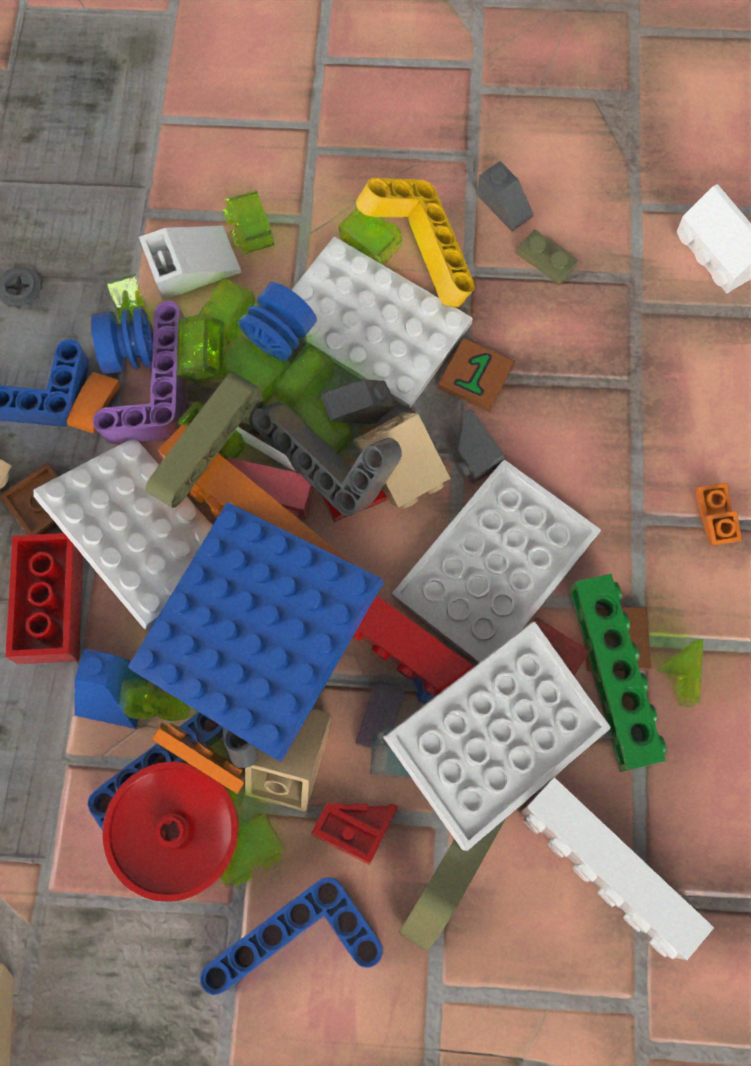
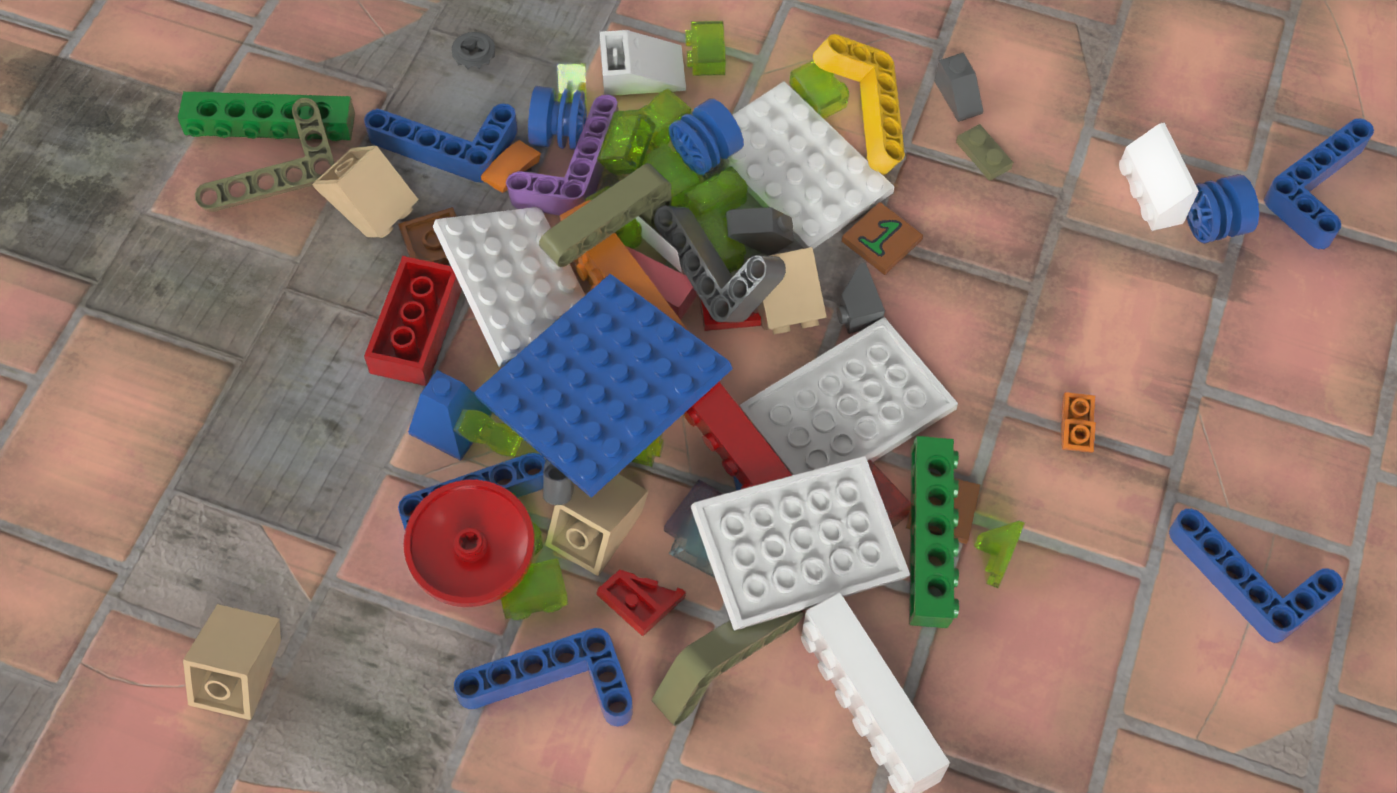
camera: 10 degrees right, 10 degrees down
orange wing [152,723,245,793] -> none

